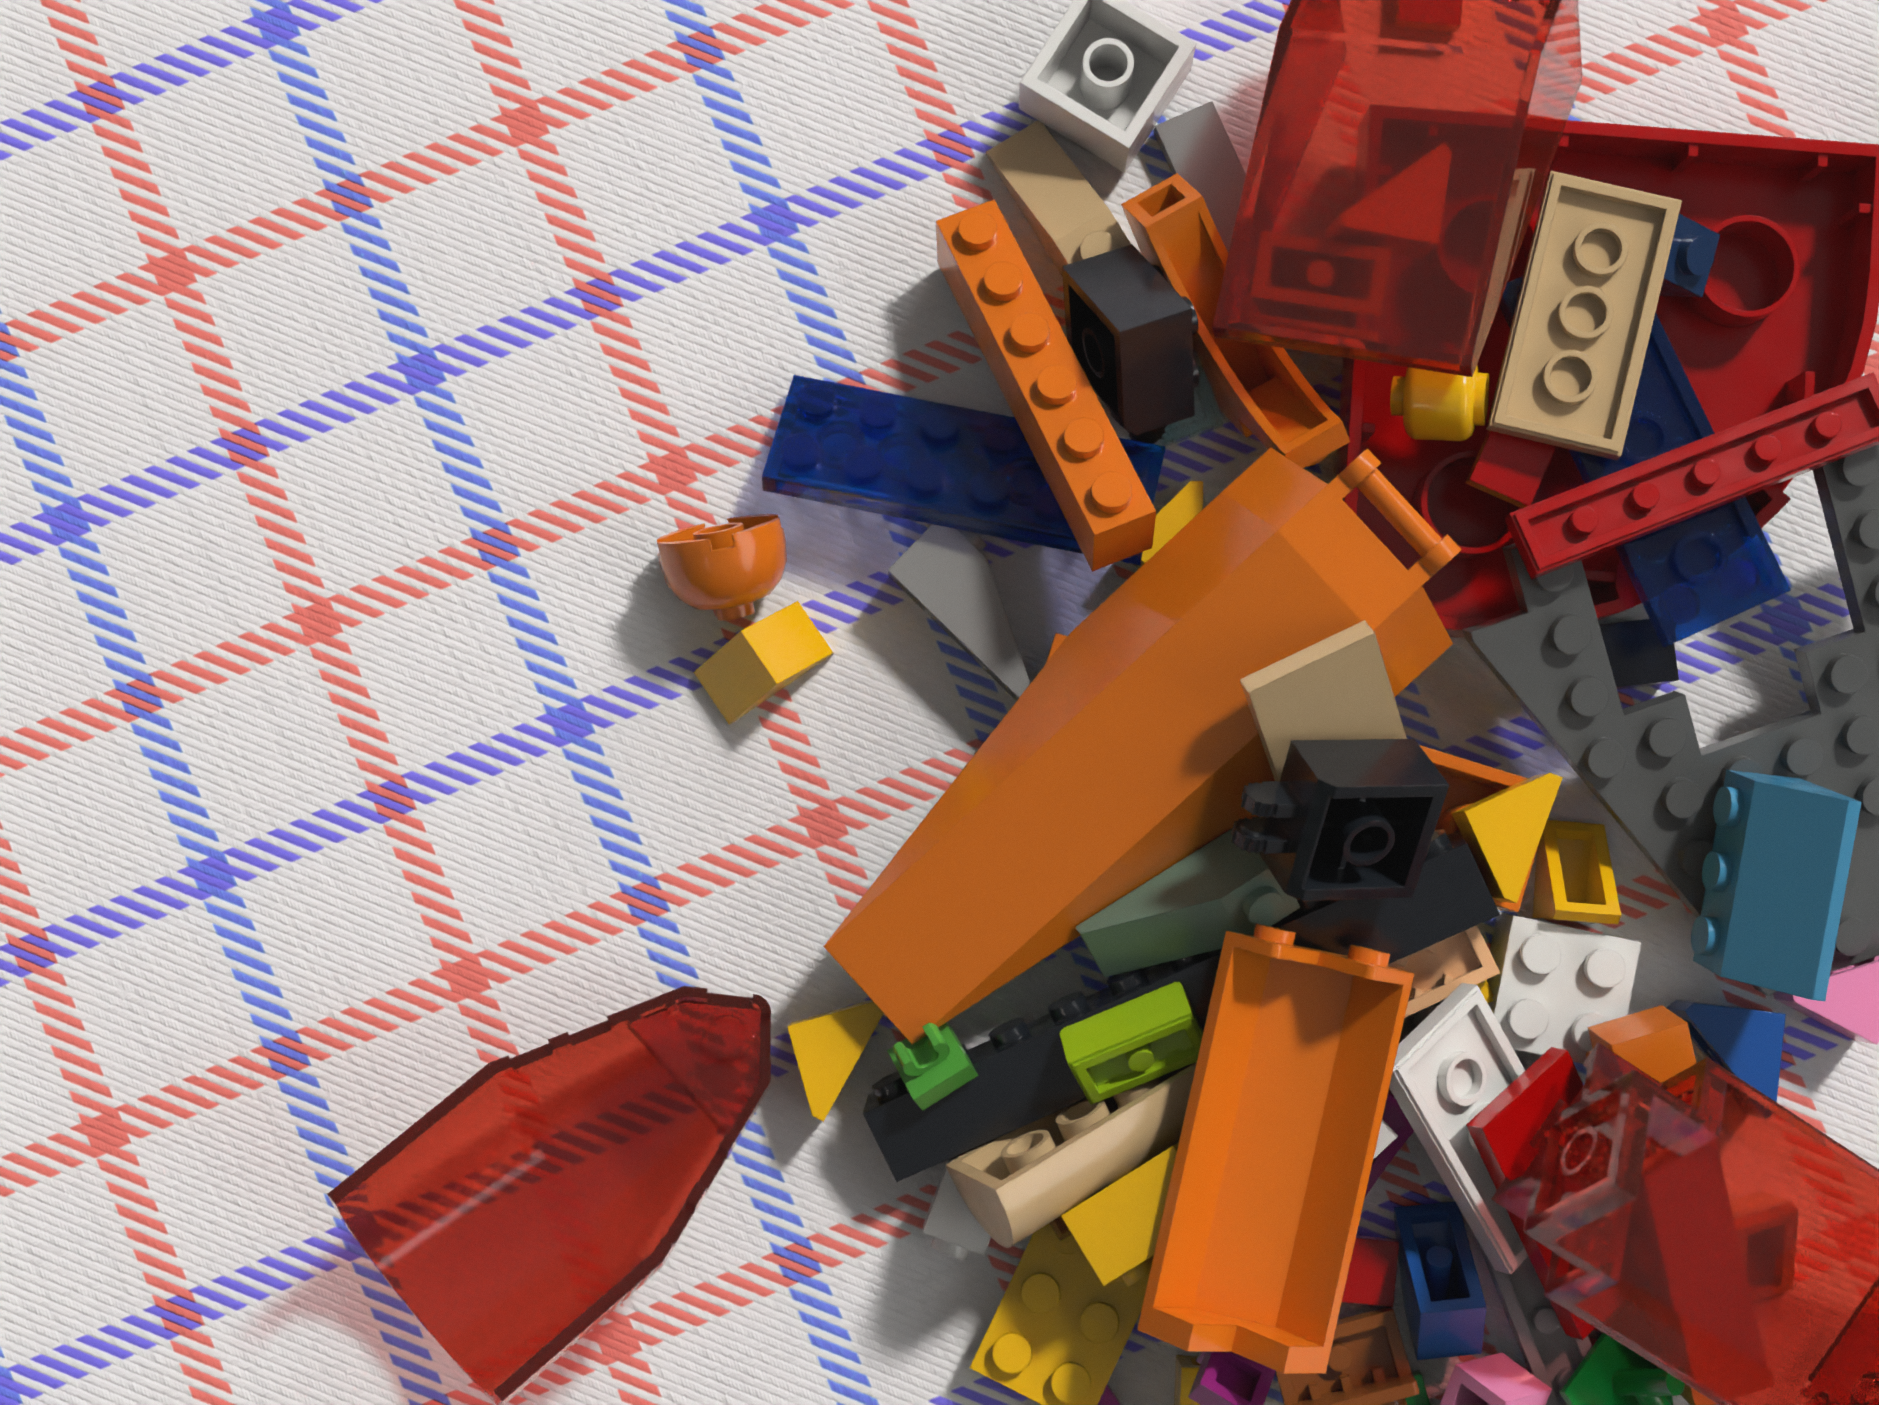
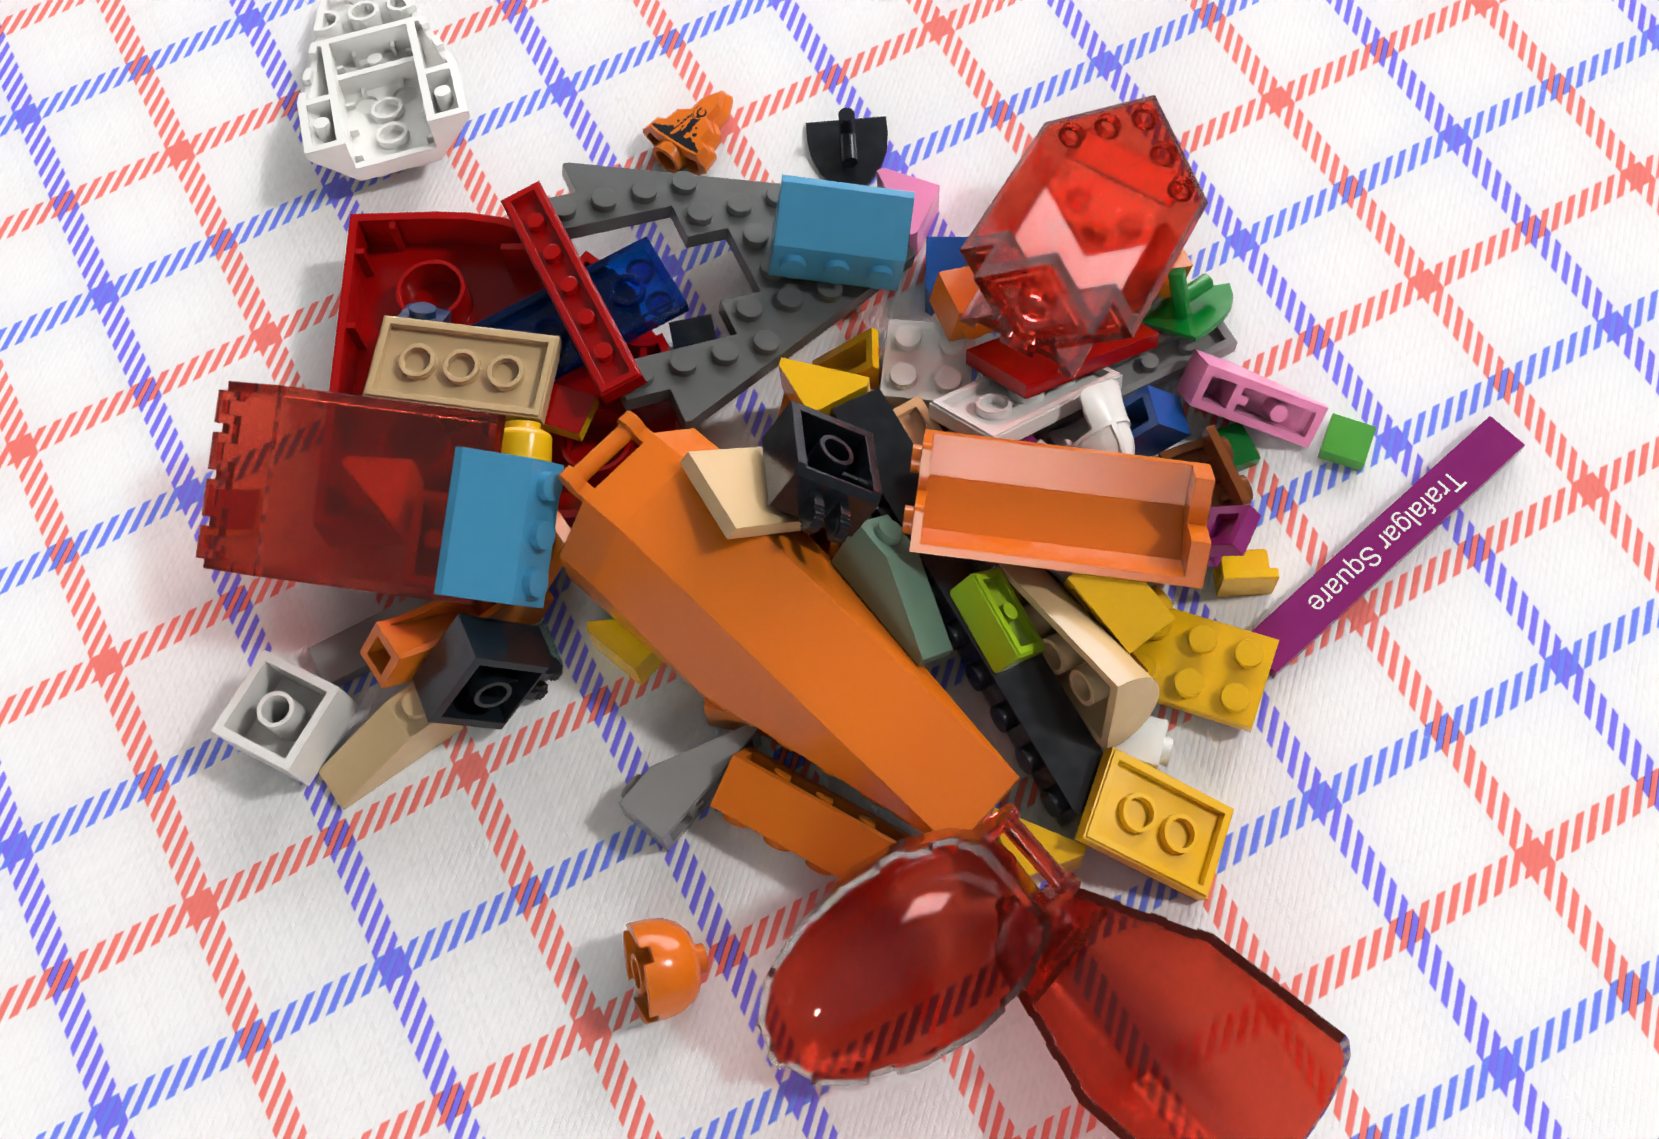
camera: 90 degrees left, 20 degrees down
yellow slope [693,601,834,725] -> none
clear blue plate [762,375,1166,565] -> none
bright green tile [887,1022,978,1111] -> none
orange brick [936,199,1156,572] -> none
none -> dark azure slope [434,446,564,608]
none -> orange brick [710,746,917,901]
none -> clear red windscreen [756,803,1081,1087]
none -> white helmet [1048,380,1135,455]
none -> yellow tile [1075,747,1234,901]

